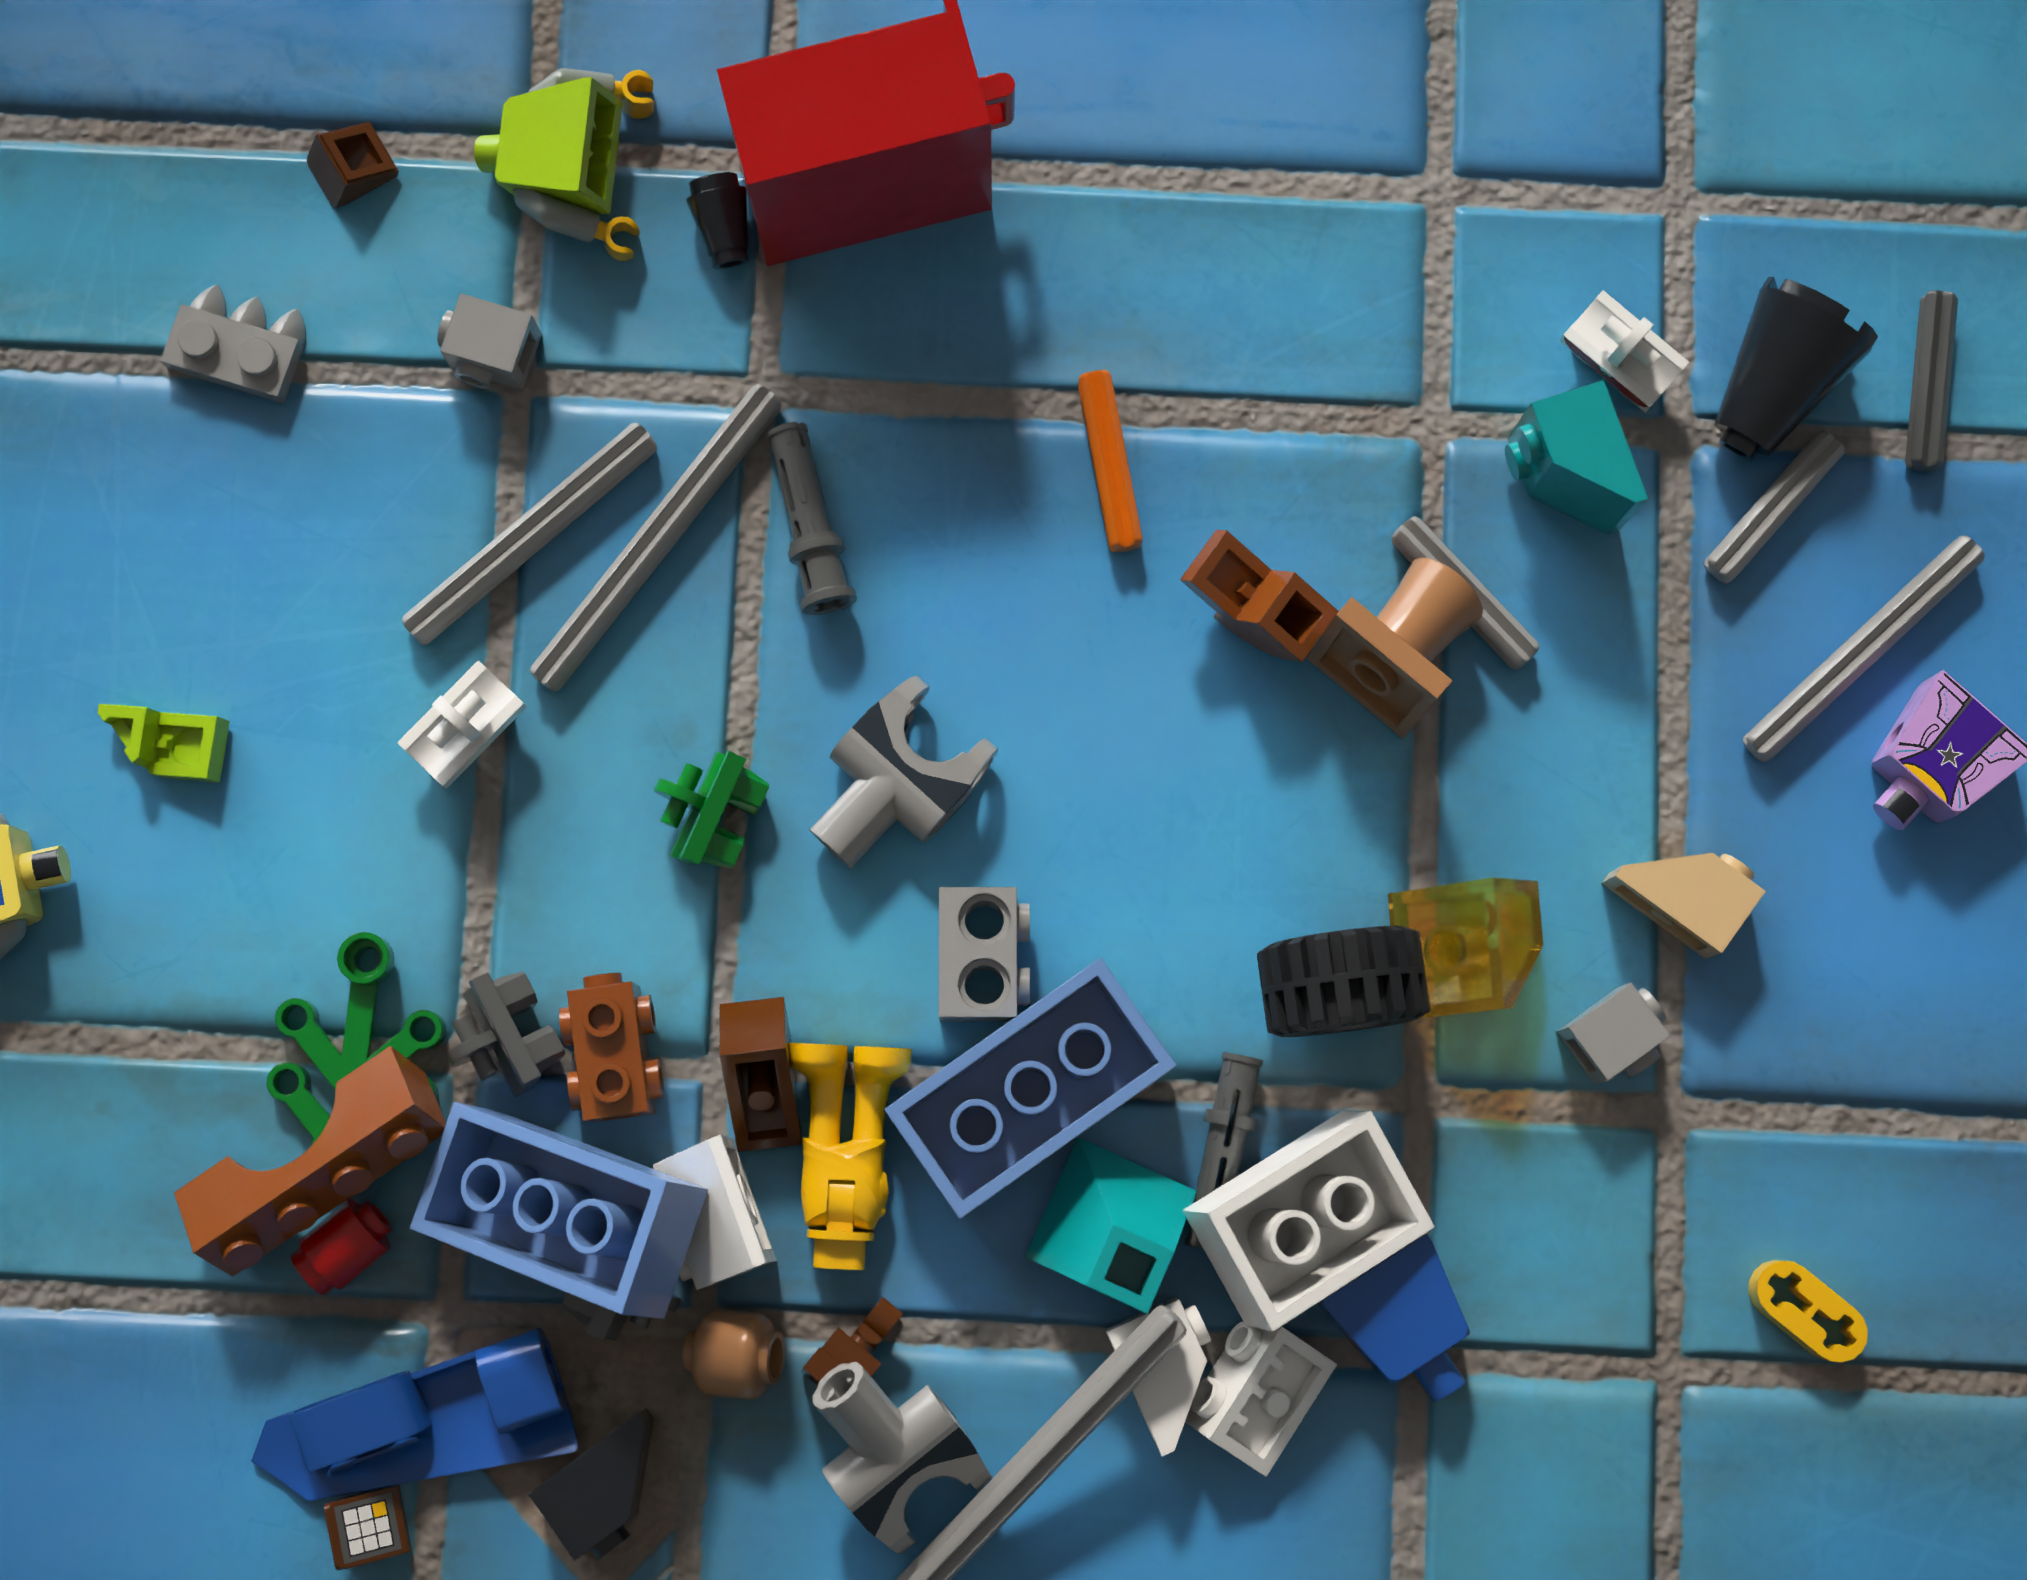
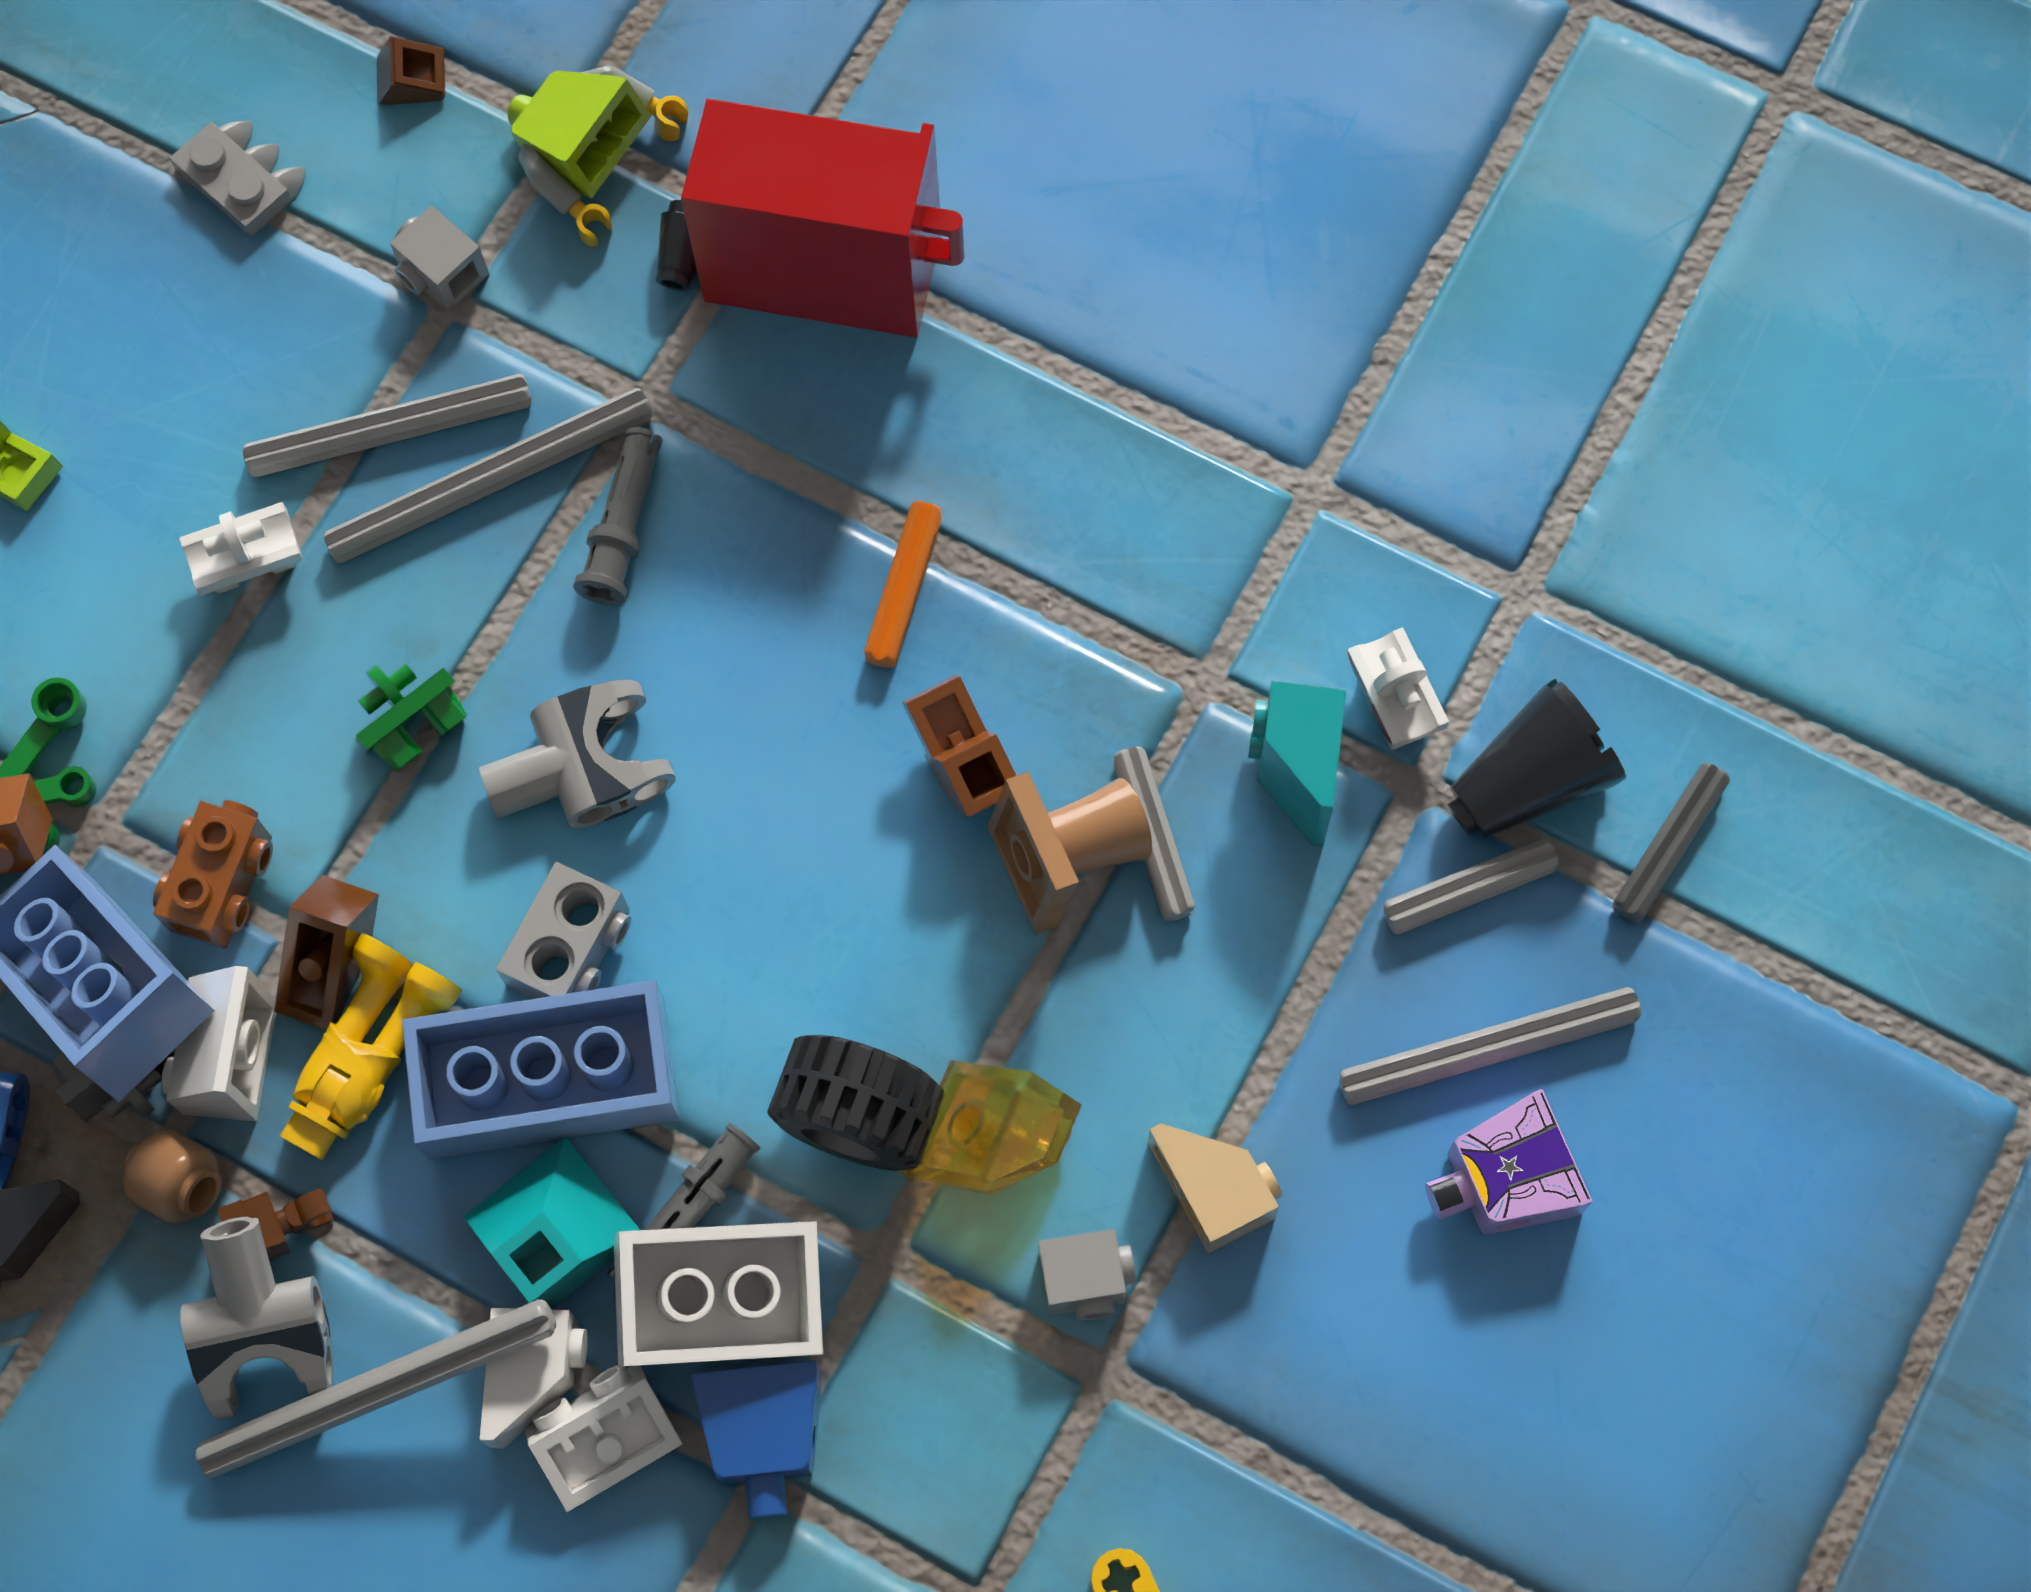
camera: 30 degrees right, 10 degrees down
dark grey hips [447,972,566,1097] -> none

